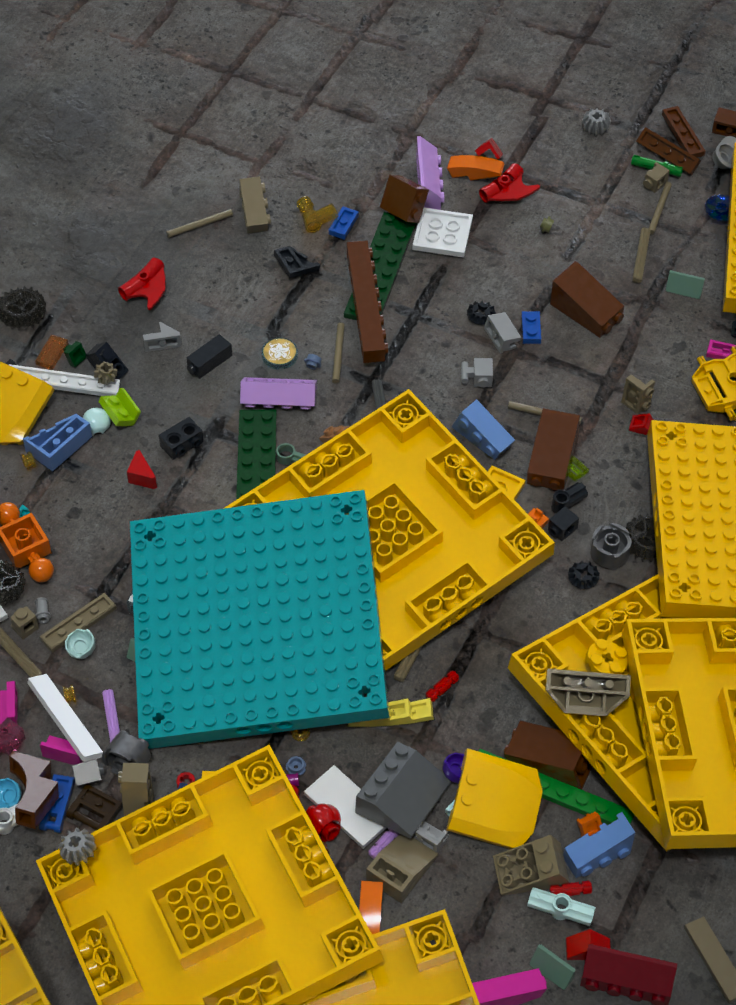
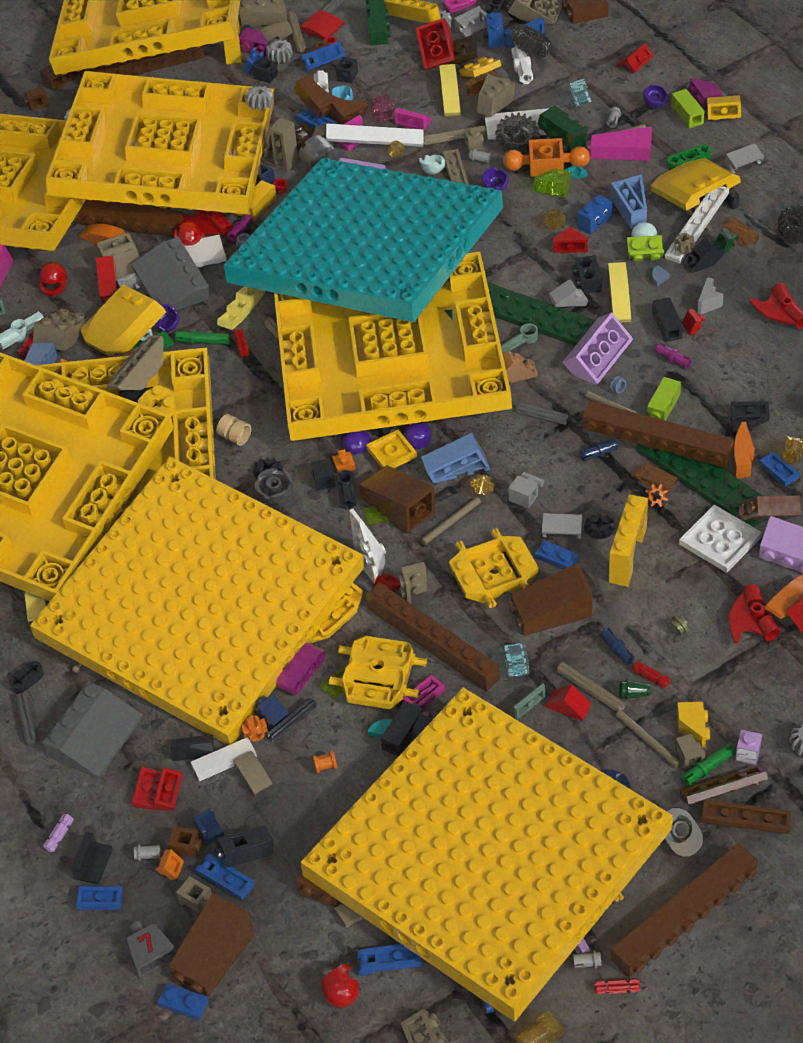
camera: 125 degrees right, 5 degrees down
tile [262,338,298,369] -> none
none -> red helmet [39,262,67,296]
none -> red brick [96,256,118,303]
none -> green pin [175,330,229,345]
none -> tan wheel [216,414,251,446]
none -> white wedge [349,509,386,583]
none -> reddish brown brick [366,582,500,692]
none -> yellow piece [449,528,538,608]
none -> clear yellow gear [470,474,495,496]
none -> dark purple hair [482,167,509,191]
none -> clear light blue brick [504,643,529,677]
none -> clear neon green slope [534,169,572,197]
none -> clear yellow gear [544,209,565,230]
none -> red slope [545,685,591,721]
none -> light grey slope [549,279,588,307]
none -> blue brick [577,195,612,235]
none -> dark blue pin [580,439,618,462]
none -> dark blue pin [600,628,635,665]
none -> light yellow slope [608,262,631,323]
none -> yellow arch [609,494,648,587]
none -> dark green cone [619,679,651,699]
none -> red axle [633,661,671,689]
none -> clear orange tile [635,462,678,494]
none -> orange gear [645,483,669,507]
none -> lime brick [647,377,681,421]
none -> sand blue tile [652,265,670,286]
none -> magenta pin [655,343,692,369]
none -> yellow slope [677,702,710,748]
none -> red tile [682,309,706,335]
none -> orange slope [733,422,755,478]
none -> lavender brick [735,730,762,765]

